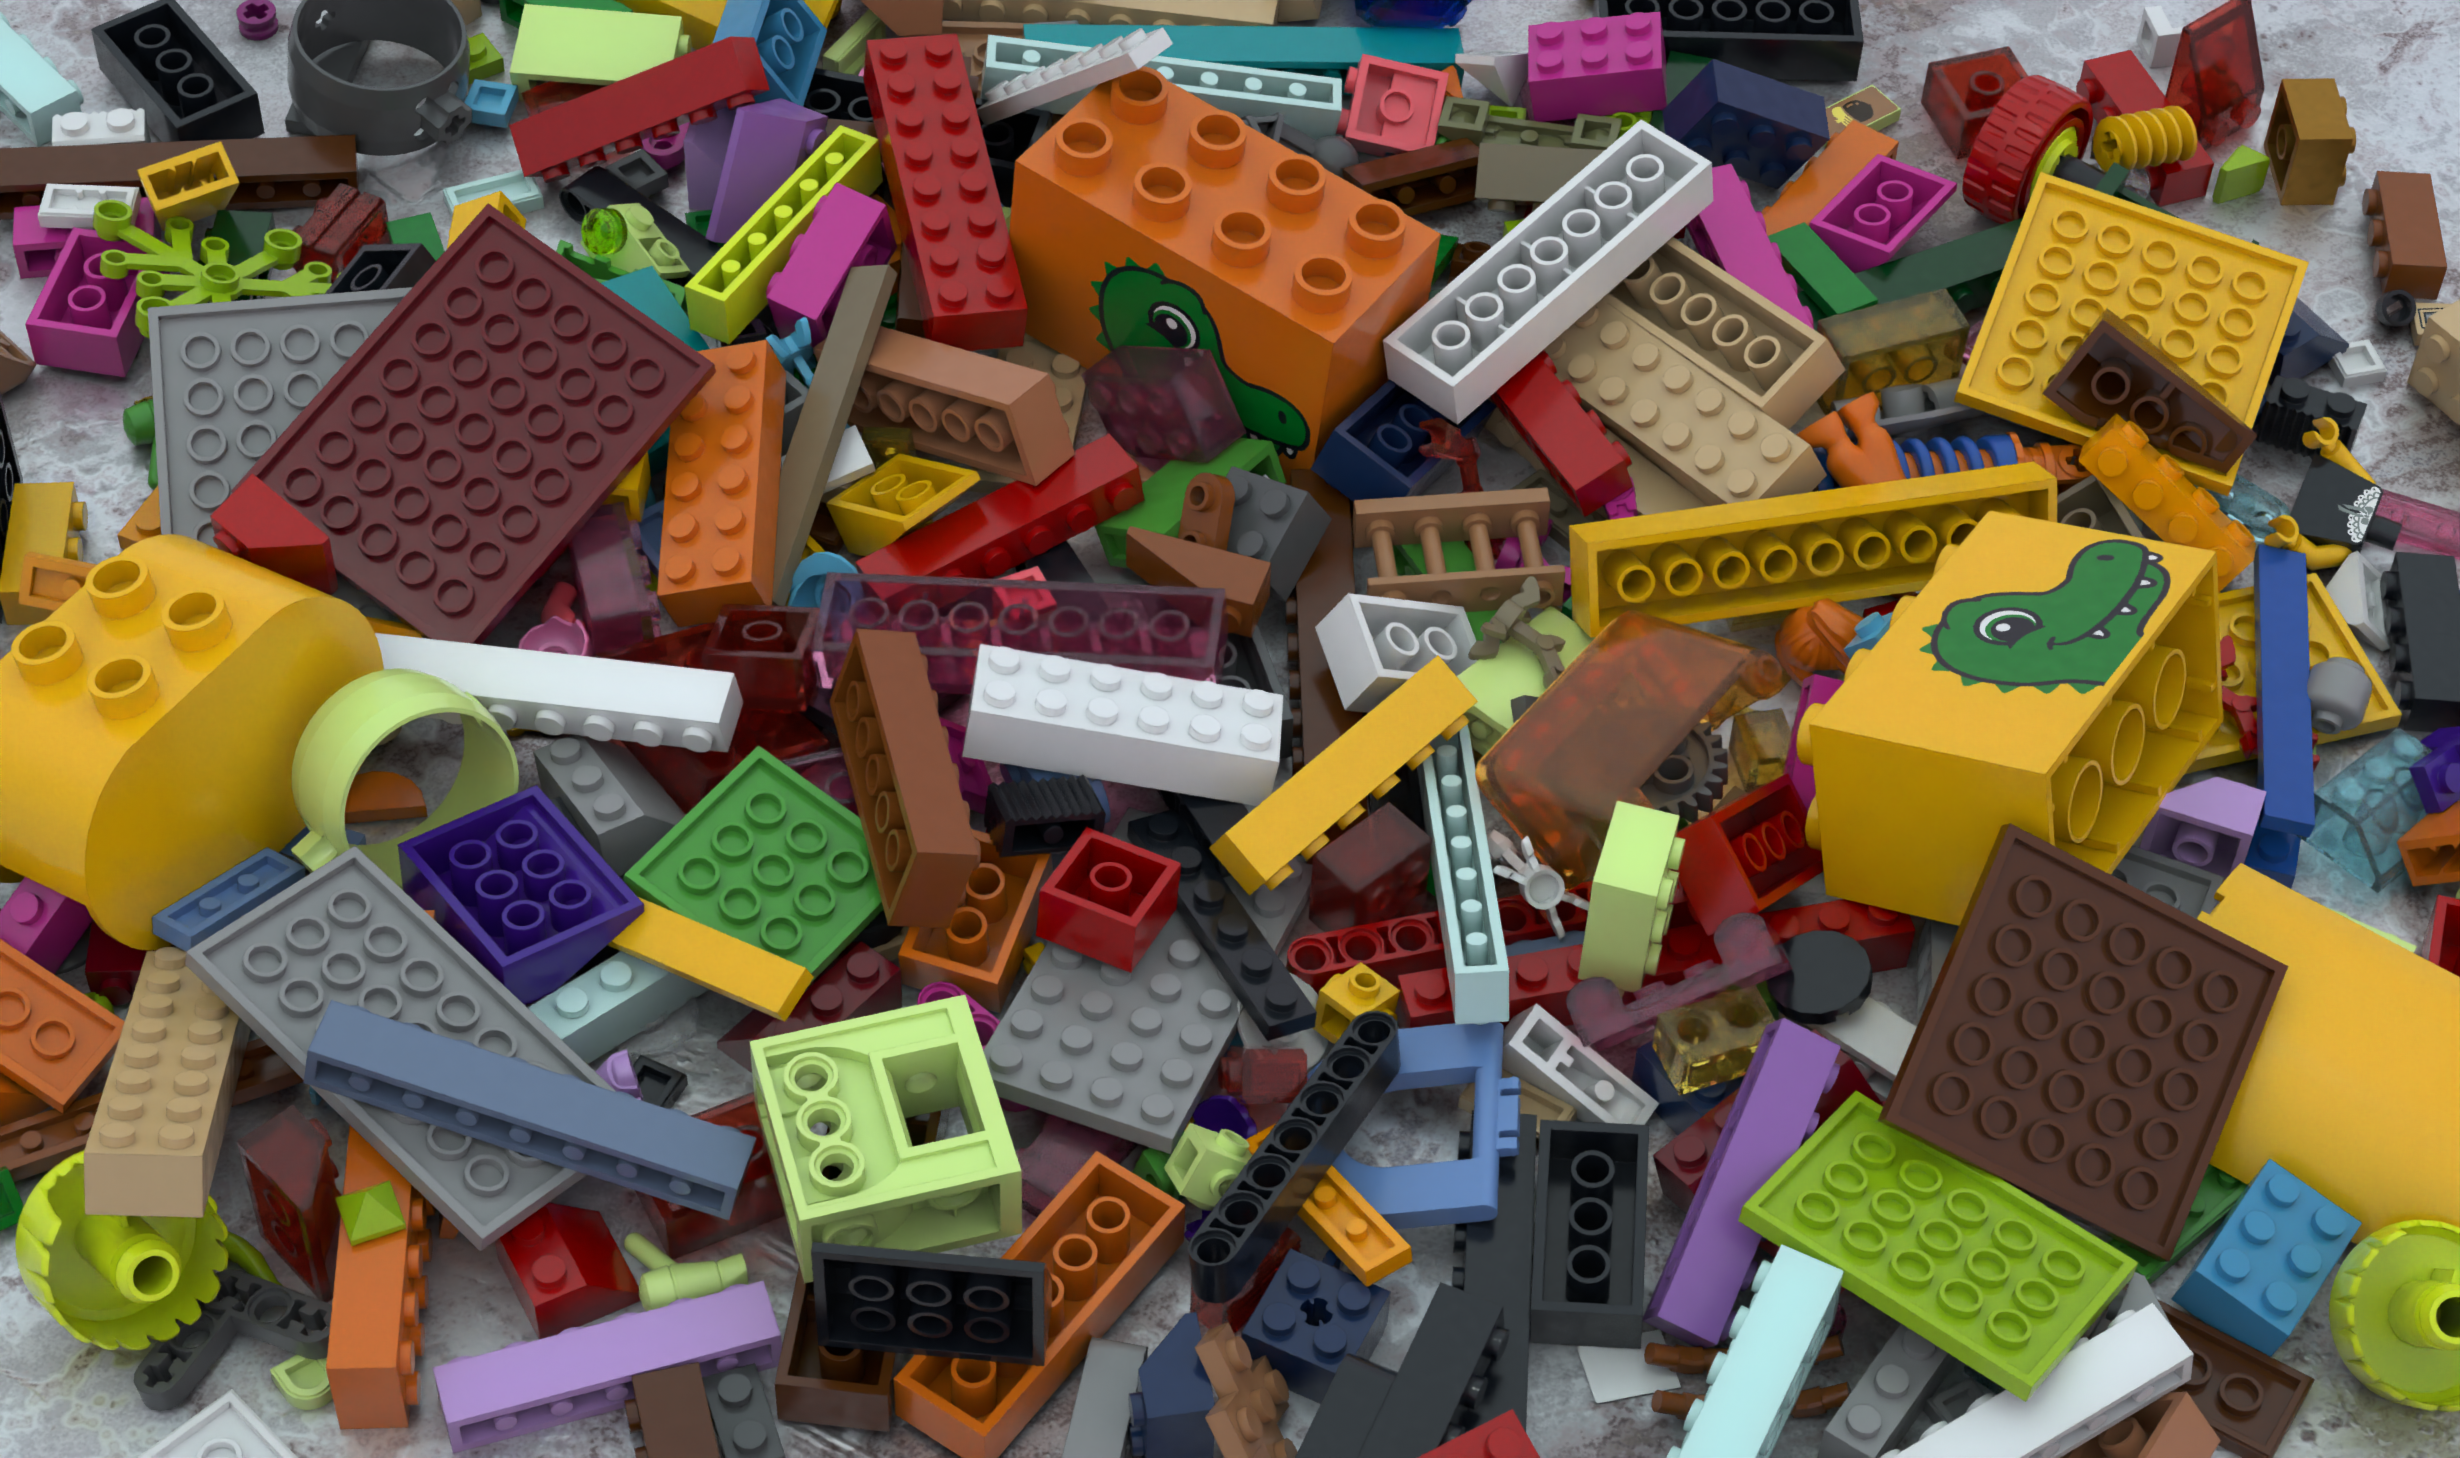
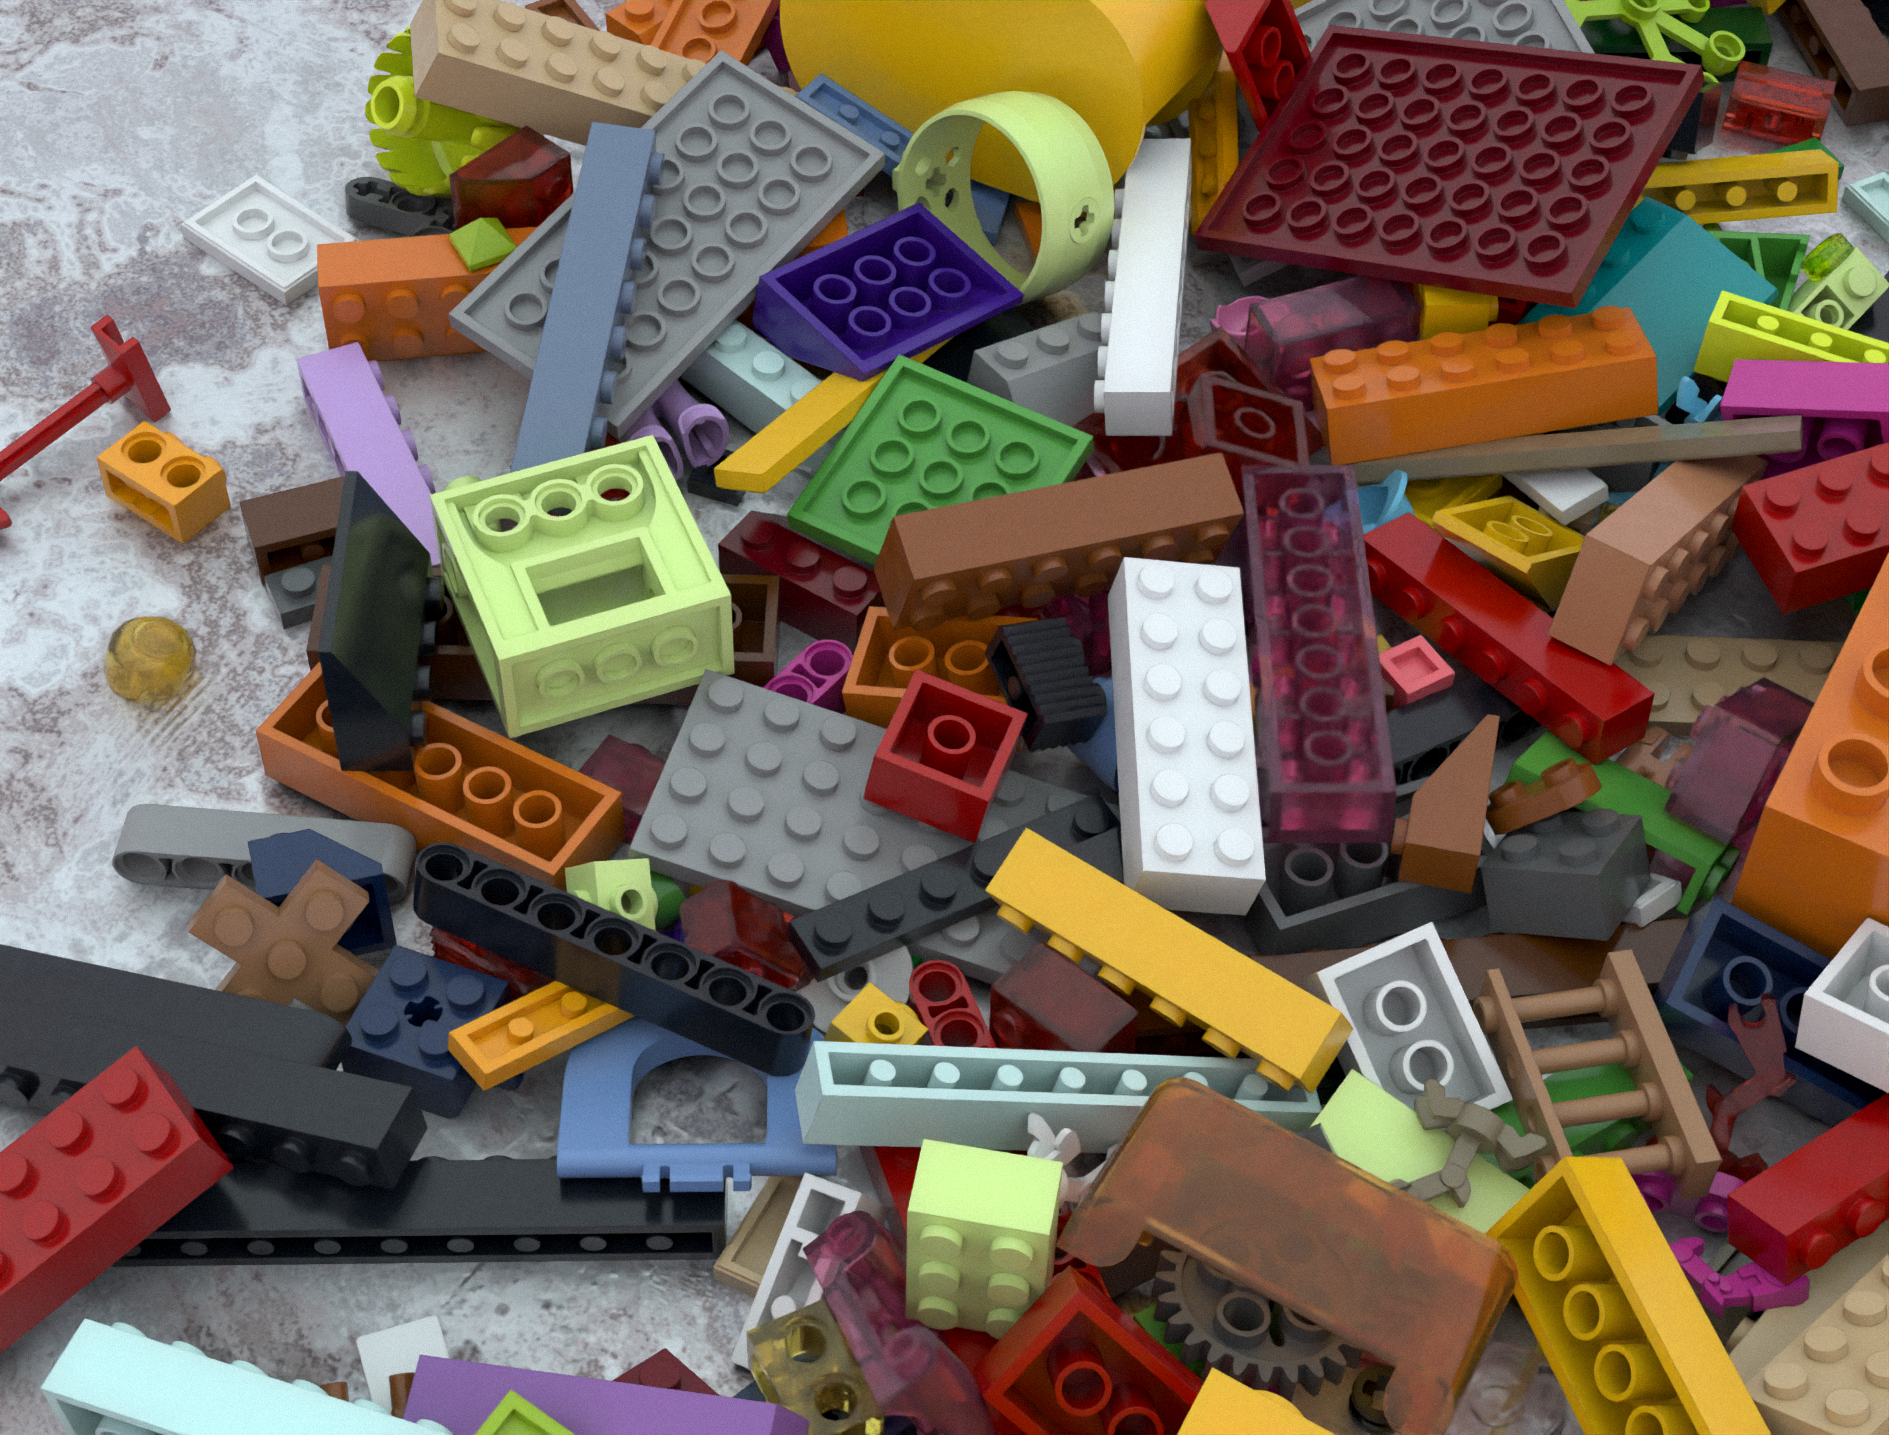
camera: 85 degrees right, 0 degrees up
red slope [495,1202,641,1339] -> none
black brick [1530,1120,1649,1349] -> none

